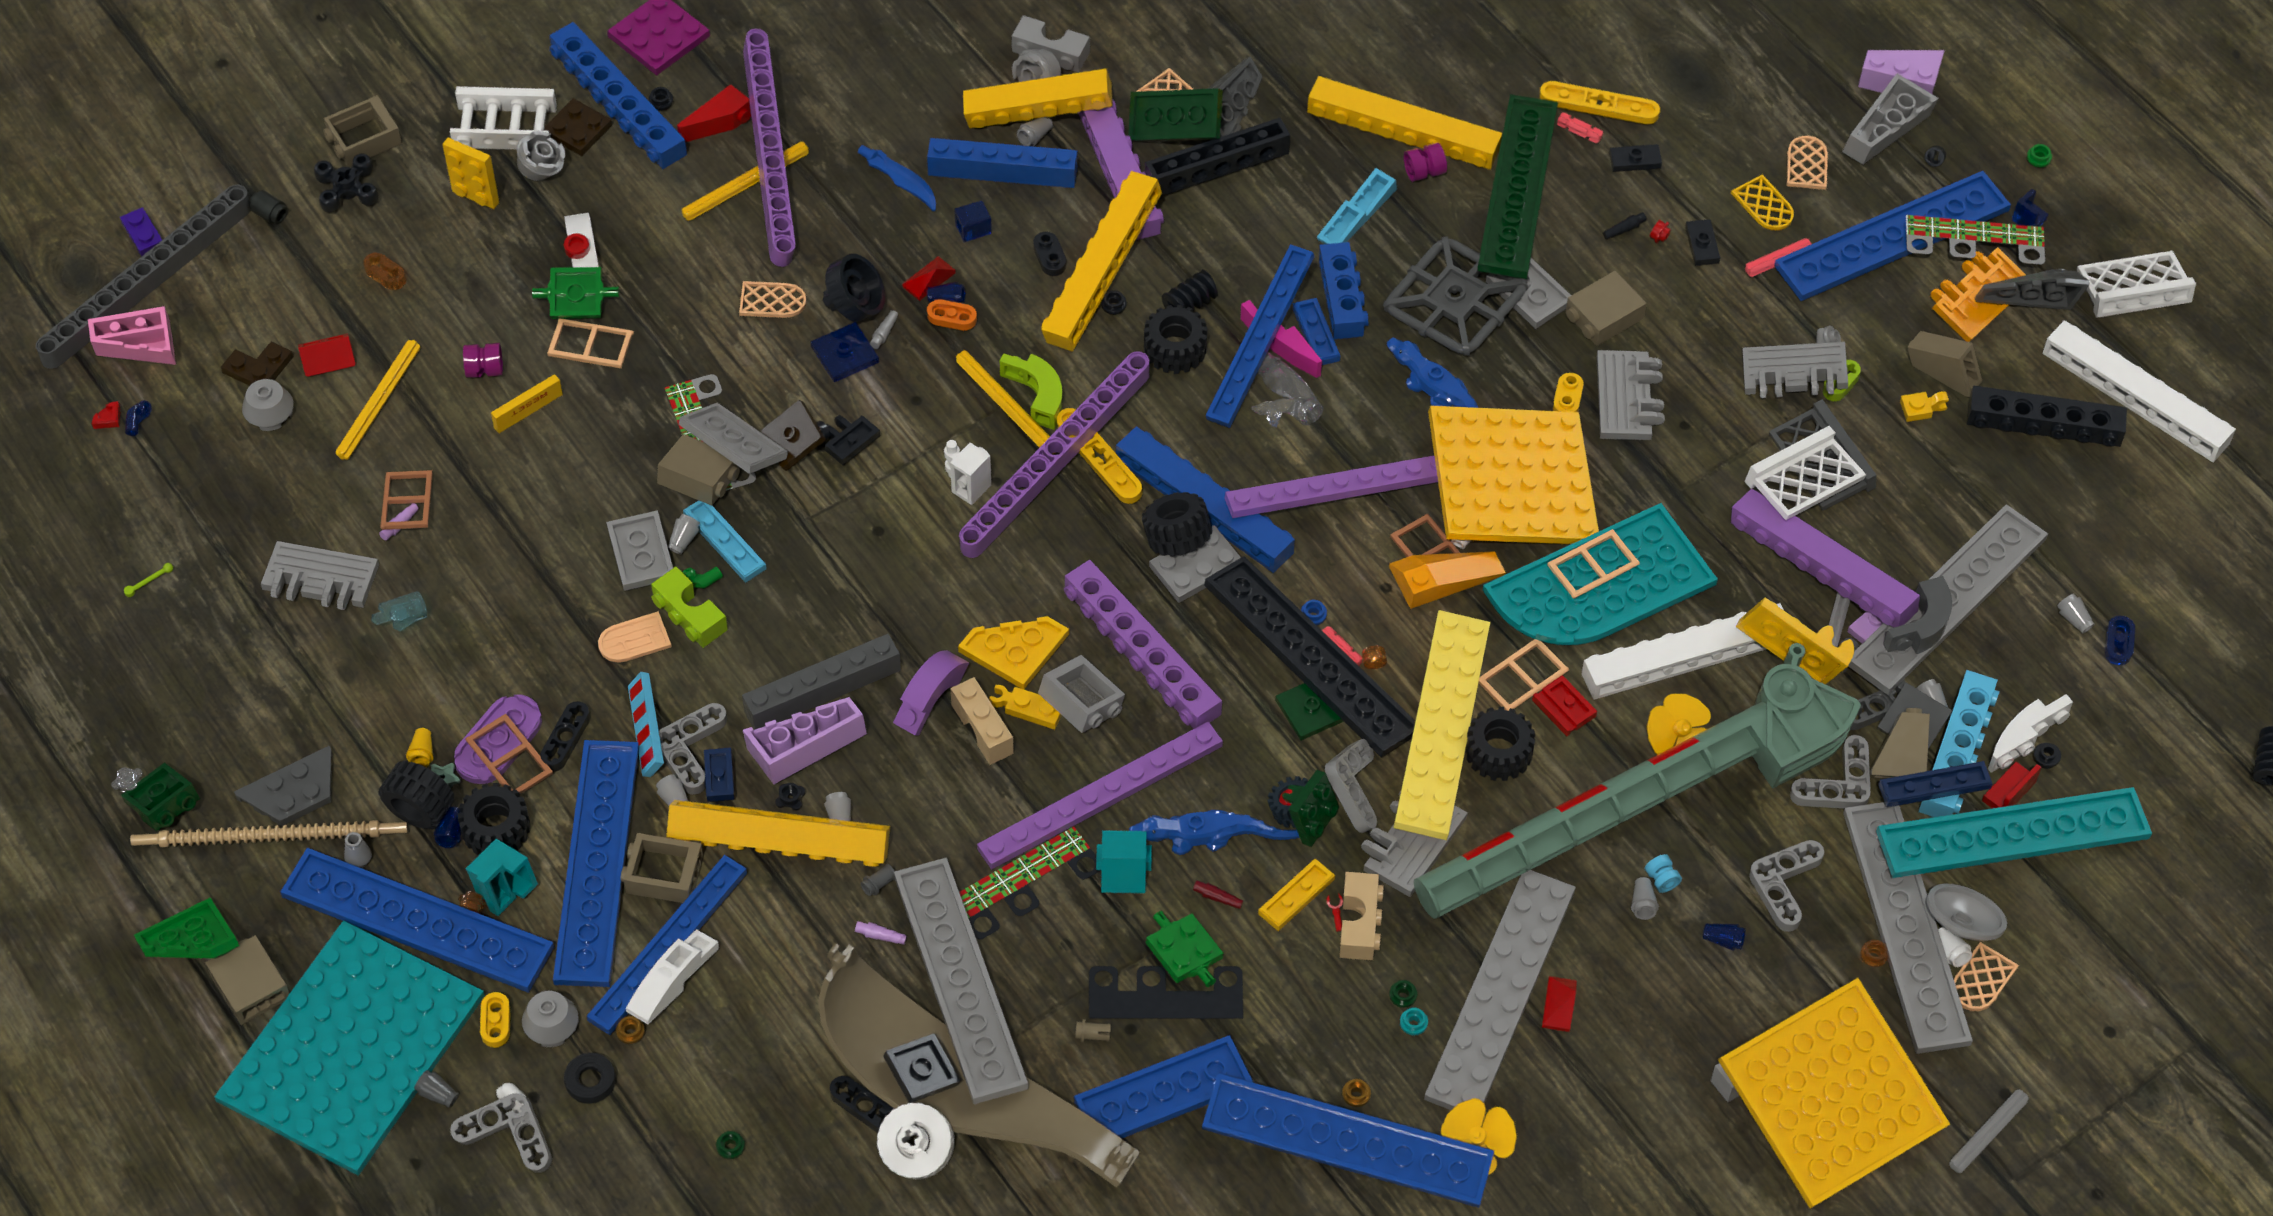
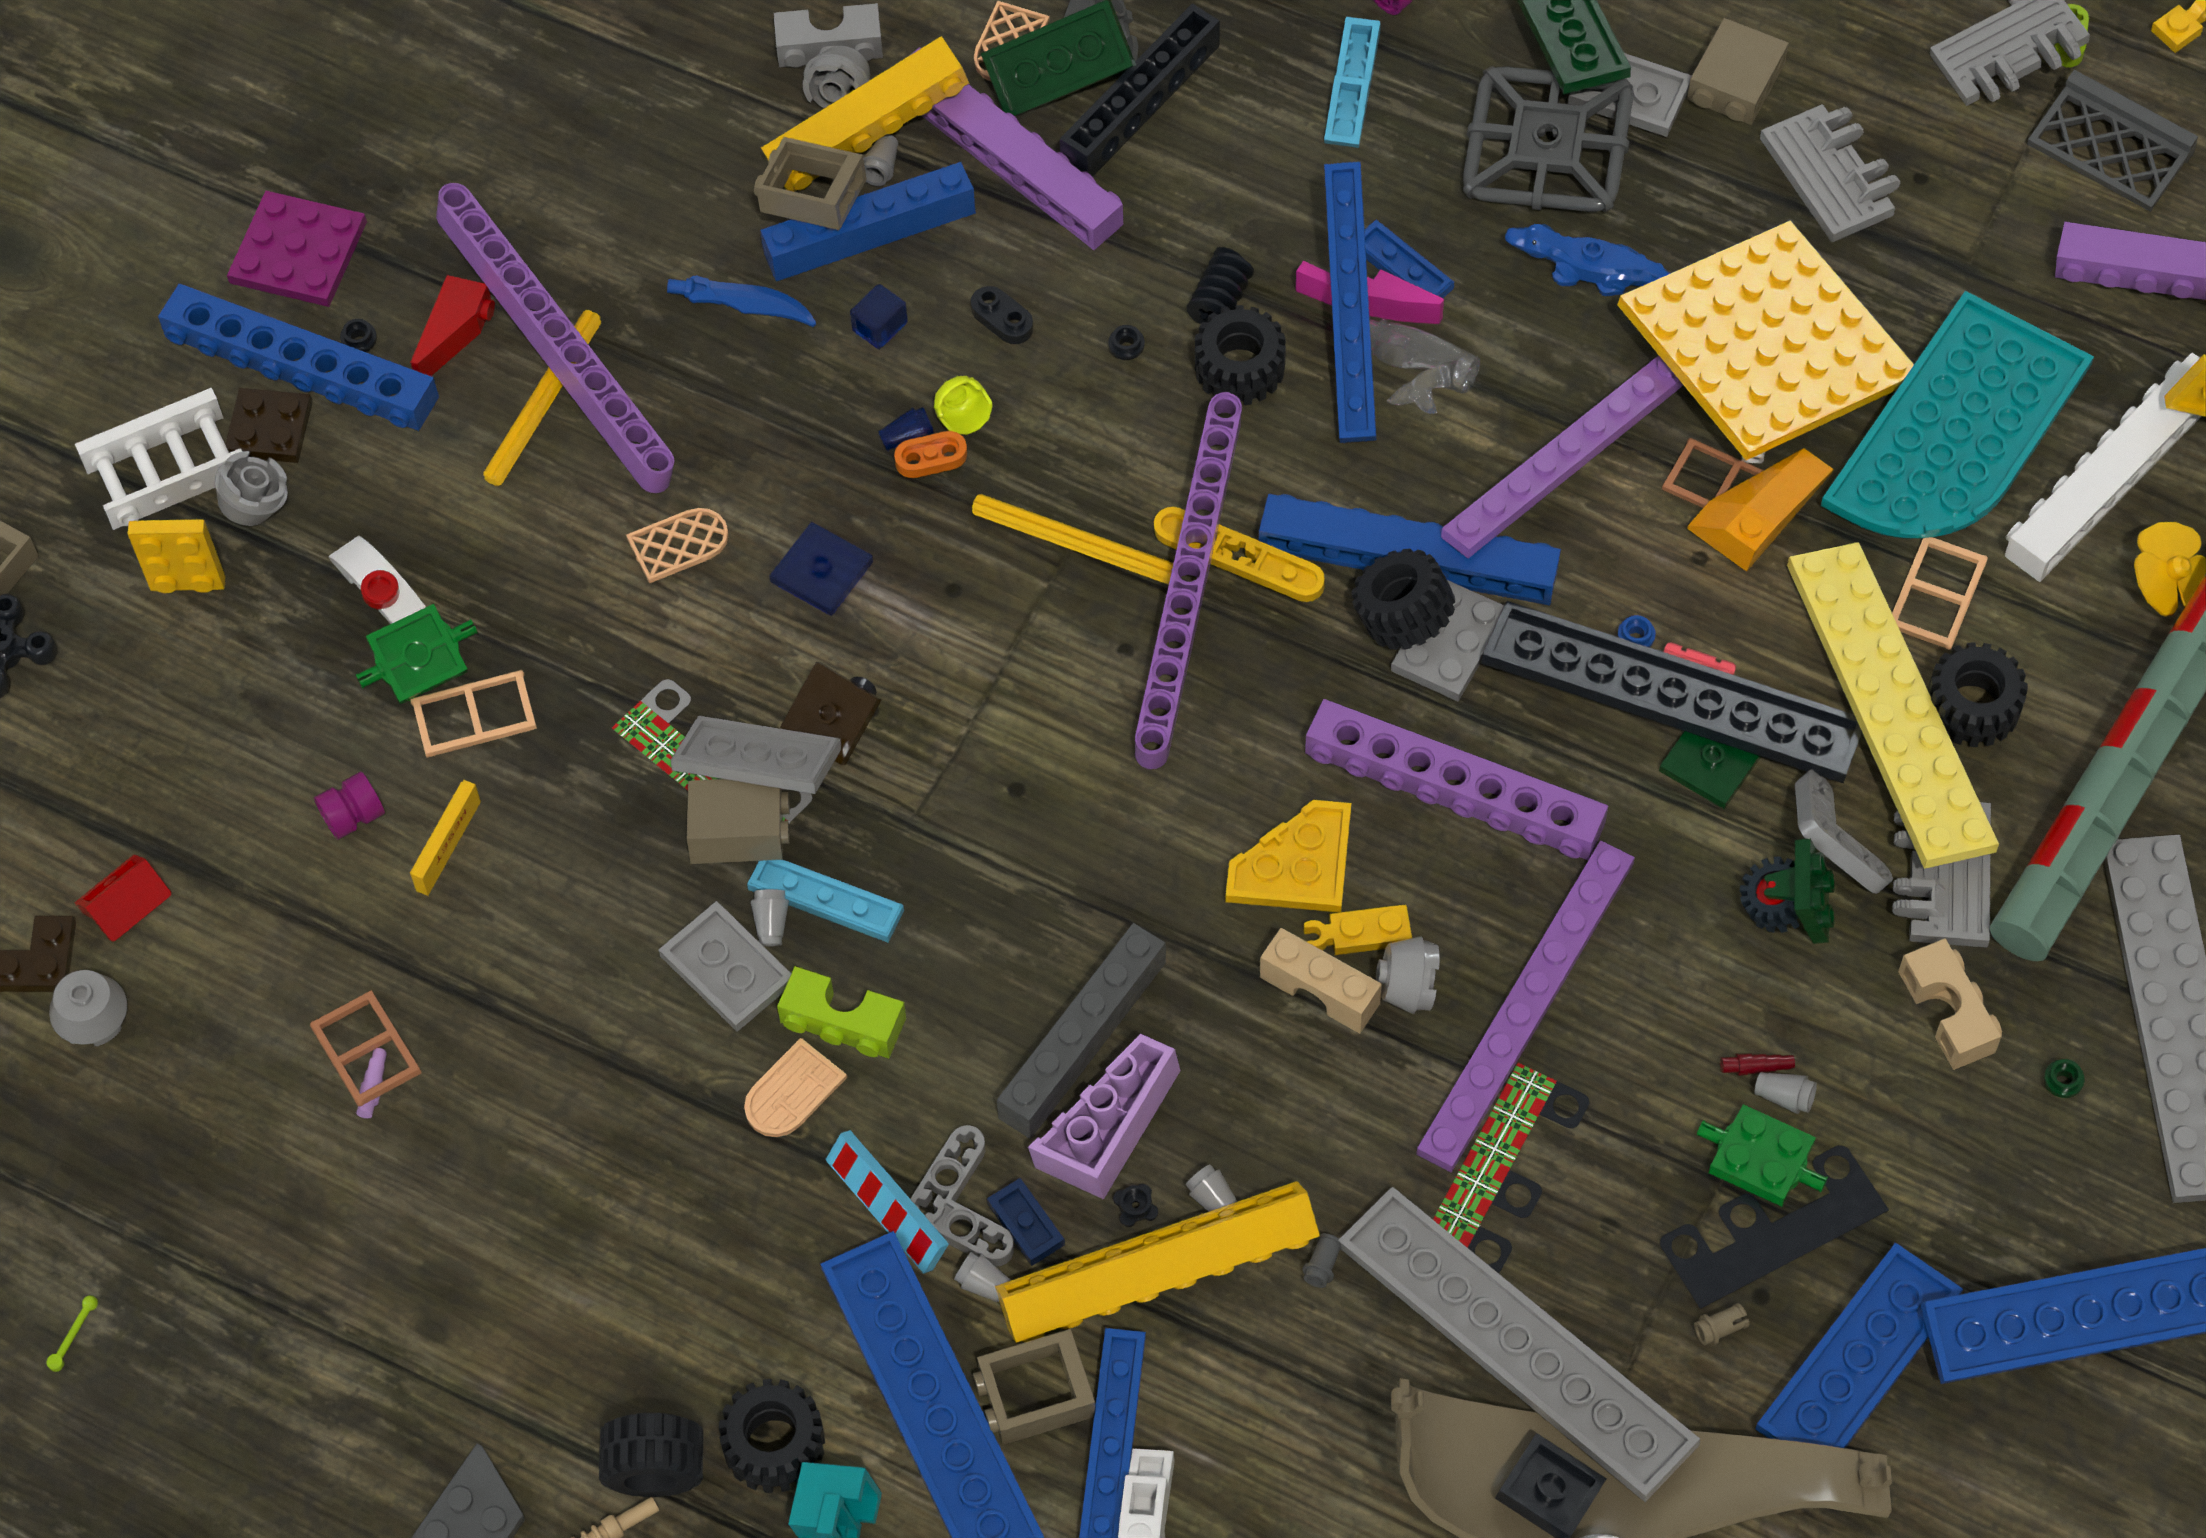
camera: 25 degrees left, 5 degrees up
light grey hinge [261,541,379,610] -> none
yellow axle [336,340,420,460] -> none
clear orange beam [363,253,406,290] -> none
clear light blue rock [371,591,427,631] -> none
yellow cone [406,728,433,767] -> none
sand green plate [431,763,460,788] -> none
clear blue cone [434,807,461,848] -> none
medium lavender tile [454,694,542,784] -> none
nougat window [465,713,553,794] -> none
black beam [540,701,590,772] -> none
green arm [682,566,723,589] -> none
black piece [822,253,885,322] -> none
black hinge [825,415,880,465] -> none
lavender animal [855,921,907,945] -> none
light grey animal [870,311,898,349] -> none
medium lavender arch [893,650,969,736] -> none
red slope [902,256,956,301] -> none
white brick [944,440,991,505] -> none
lime arch [1000,353,1062,430] -> none
light grey window [1038,655,1125,733] -> none
yellow brick [1041,171,1162,352] -> none
teal plate [1096,830,1152,893] -> none
blue animal [1129,810,1300,855] -> none
yellow tile [1258,859,1335,931] -> none
blue brick [1319,242,1368,339] -> none
red hand [1326,893,1343,932] -> none
pearl gold plate [1342,1079,1371,1107] -> none
clear orange bush [1362,645,1387,669] -> none
teal plate [1400,1008,1428,1035] -> none
red plate [1532,675,1597,737] -> none
light nougat window [1547,529,1640,599] -> none
yellow plate [1553,373,1584,412] -> none
white fence [1745,426,1866,520] -> none
none -> dark tan window [754,137,867,230]
none -> neon yellow hair [934,376,993,435]
none -> light grey cone [1376,936,1440,1014]
none -> light grey cone [1755,1072,1817,1114]

